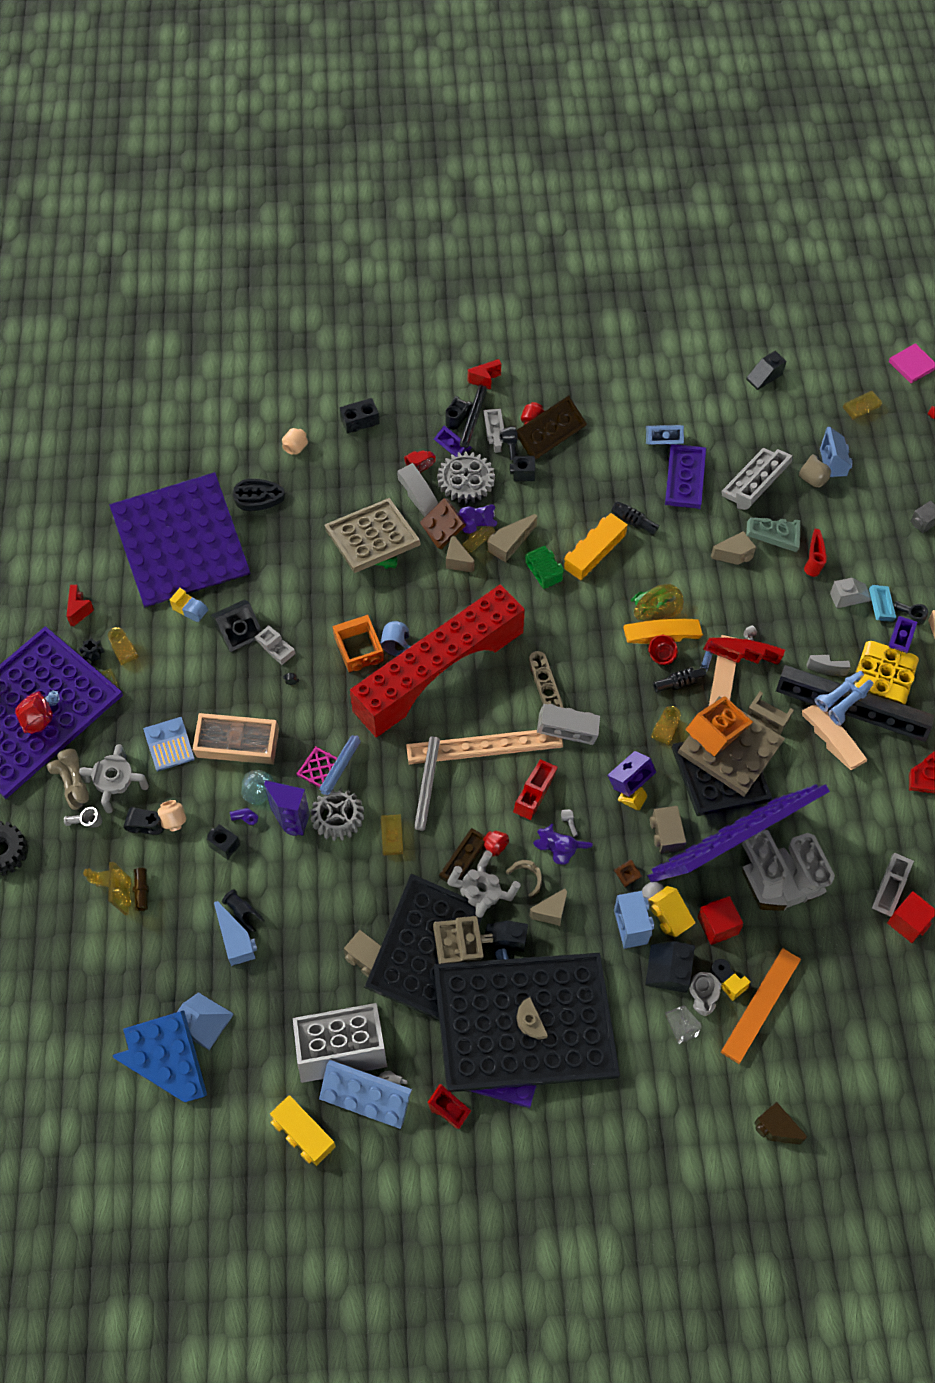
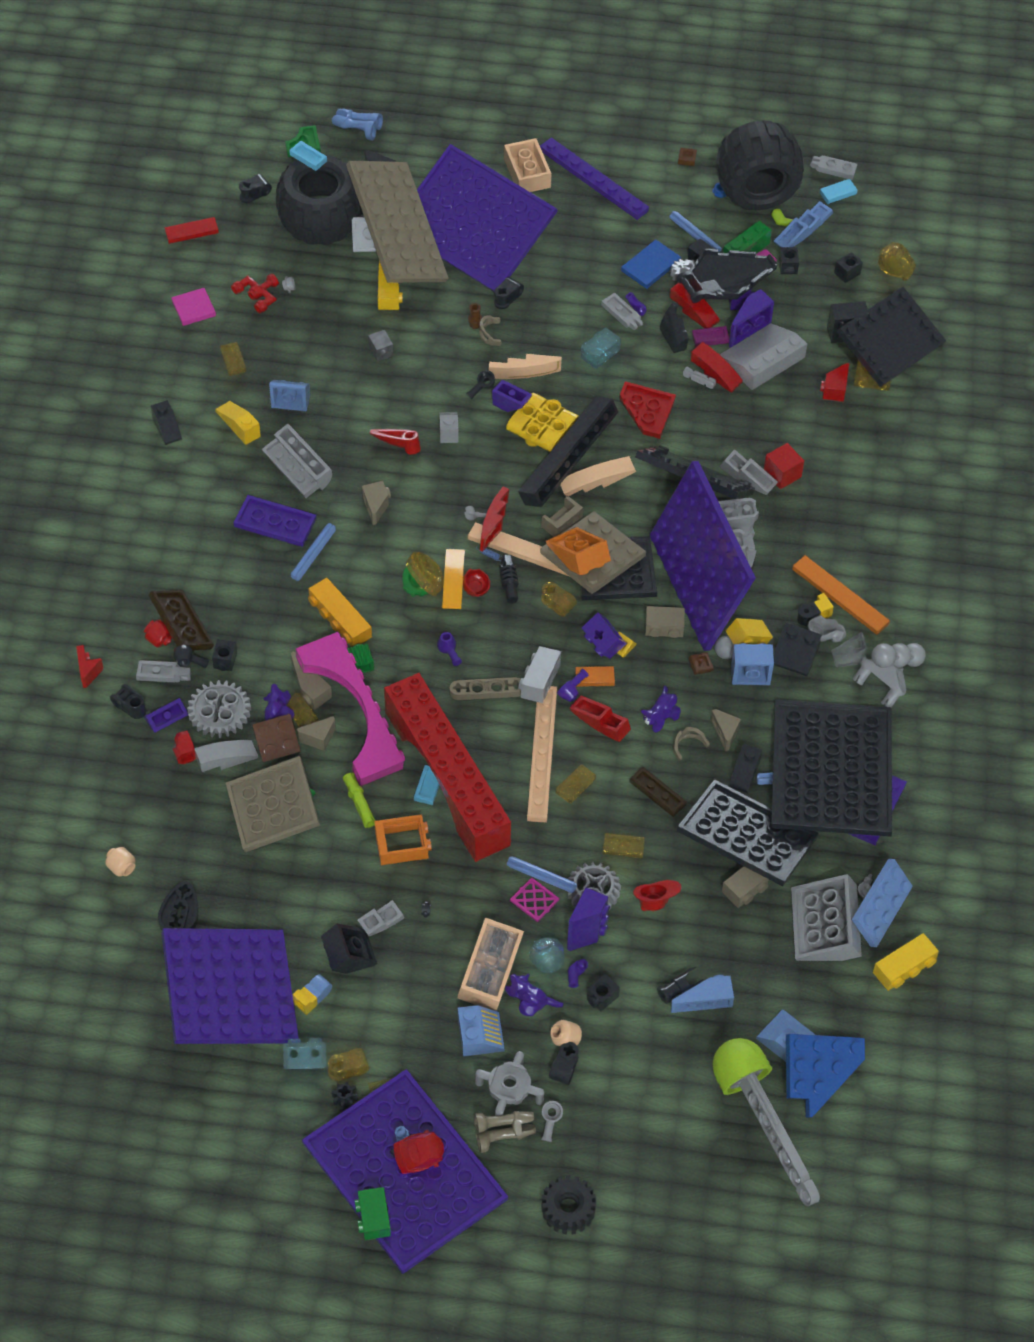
camera: 80 degrees left, 5 degrees down
red slope [66,585,94,626] -> none
clear yellow plate [83,862,131,915] -> none
dark brown pin [132,868,149,911] -> none
black brick [339,398,380,434] -> none
medium blue helmet [380,621,410,656] -> none
light grey axle [415,736,440,831] -> none
red slope [427,1084,471,1129] -> none
dark tan plate [433,916,493,964] -> none
light grey plate [447,851,521,918] -> none
black axle [459,385,487,449] -> none
red cone [483,830,509,857] -> none
dark tan plate [517,997,548,1040] -> none
light grey hand [561,810,578,837] -> none
black hinge [611,501,660,535] -> none
medium blue brick [646,425,684,444] -> none
red head [698,896,744,945] -> none
sand green wing [746,518,800,552] -> none
dark brown slope [754,1102,807,1145] -> none
dark tan helmet [799,454,831,488] -> none
light grey slope [807,655,850,677] -> none
medium blue piece [815,671,874,726] -> none
medium azure tile [869,585,896,622] -> none
none -> yellow slope [215,401,261,445]
none -> clear light blue brick [283,1038,327,1069]
none -> medium blue axle [291,523,336,581]
none -> dark pink arch [295,632,405,786]
none -> lime pin [343,773,376,828]
none -> dark purple bar [437,632,462,666]
none -> dark purple animal [505,974,564,1017]
none -> clear yellow plate [555,764,596,804]
none -> dark purple bar [557,669,589,702]
none -> orange tile [575,666,615,687]
none -> red piece [633,880,682,911]
none -> black plate [635,445,755,500]
none -> piece [713,1038,820,1206]
none -> light grey connector [853,643,926,708]

